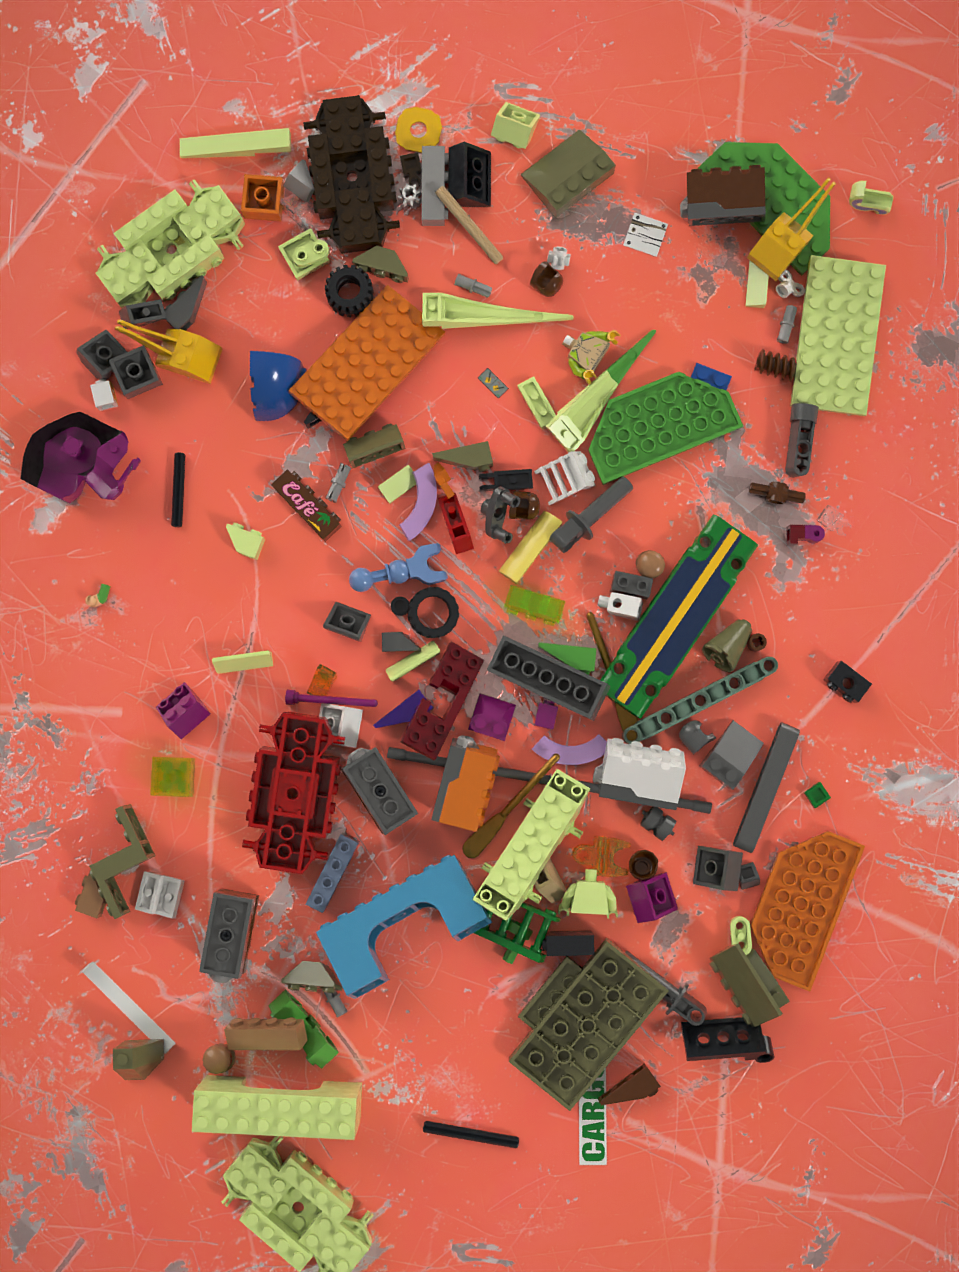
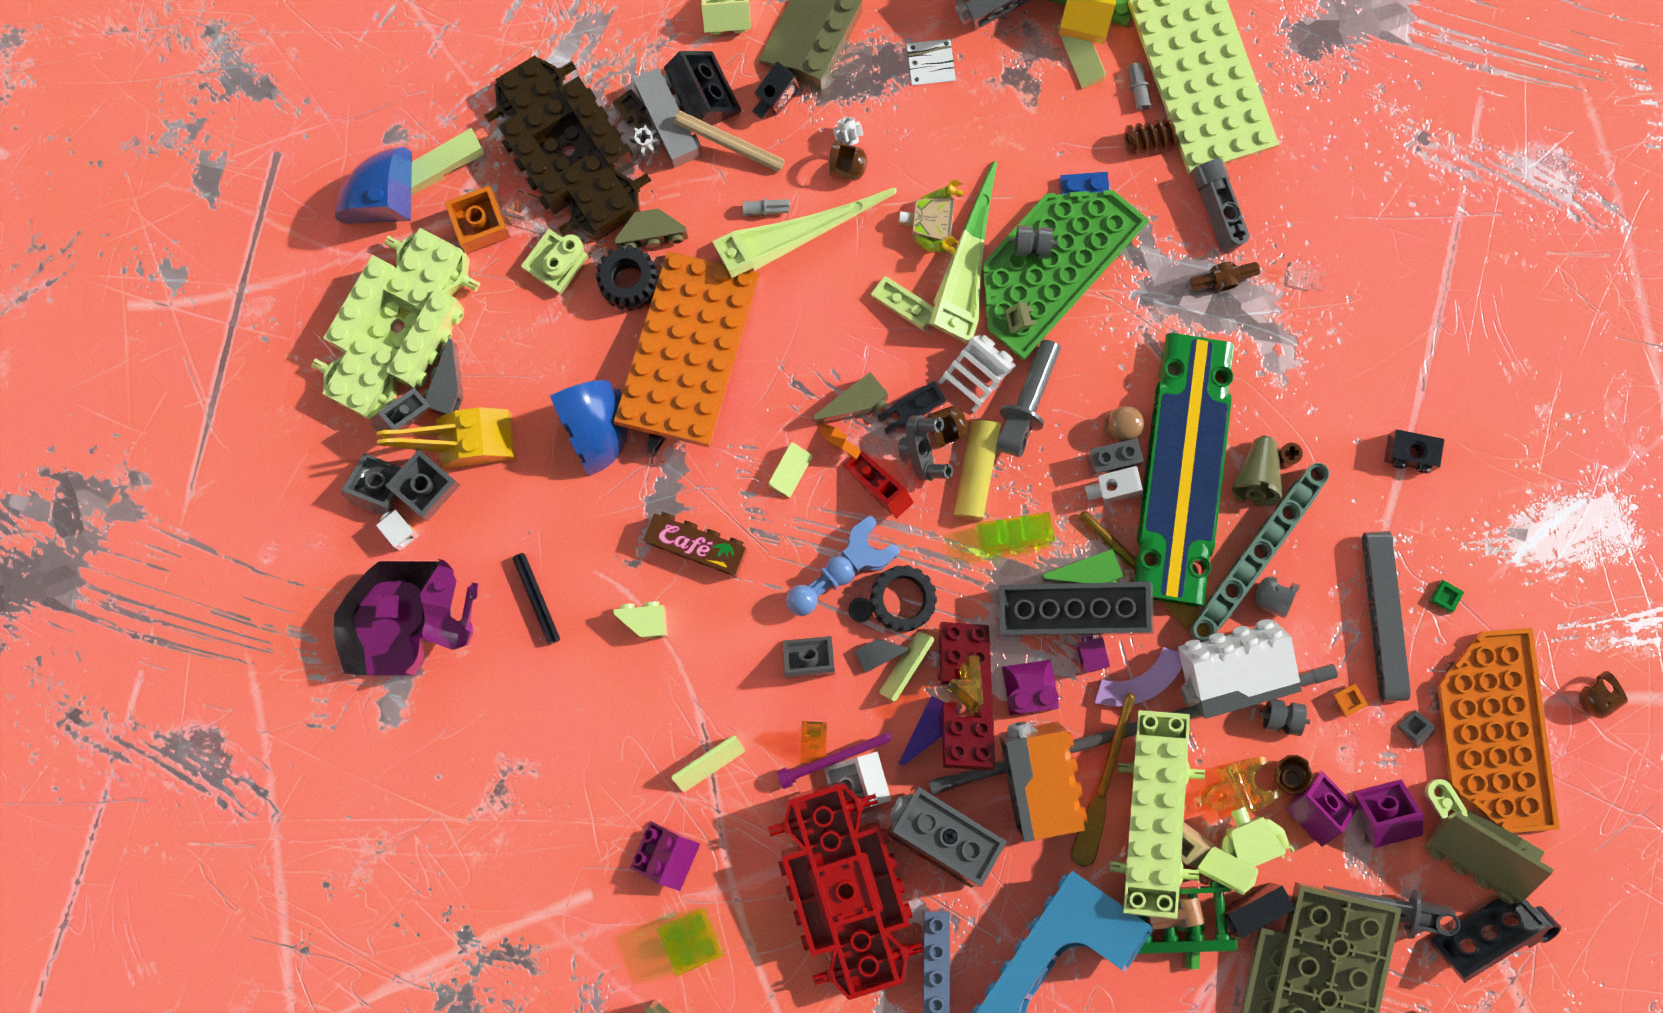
camera: 25 degrees left, 5 degrees down
arm [85,584,111,607] -> none
light grey slope [283,160,314,202] -> none
light grey pin [325,463,352,503] -> none
olive slope [343,423,406,469] -> none
yellow piece [395,107,442,153] -> none
lavender tile [399,463,437,541] -> none
light grey sticker [478,368,509,399] -> none
dark grey slope [693,846,743,891] -> none
dark grey slope [699,720,764,790] -> none
white piece [776,270,805,298] -> none
leg [786,525,825,546] -> none
none -> blue brick [335,147,412,224]
none -> black torso [752,61,801,120]
none -> clear yellow slope [946,656,984,712]
none -> olive tile [1005,302,1036,334]
none -> dark grey wheel [1009,225,1058,259]
none -> nougat piece [1150,897,1204,930]
none -> yellowish green slope [1197,847,1258,895]
none -> orange plate [1331,683,1368,717]
none -> magenta slope [1354,779,1424,848]
none -> reddish brown helmet [1579,671,1628,719]

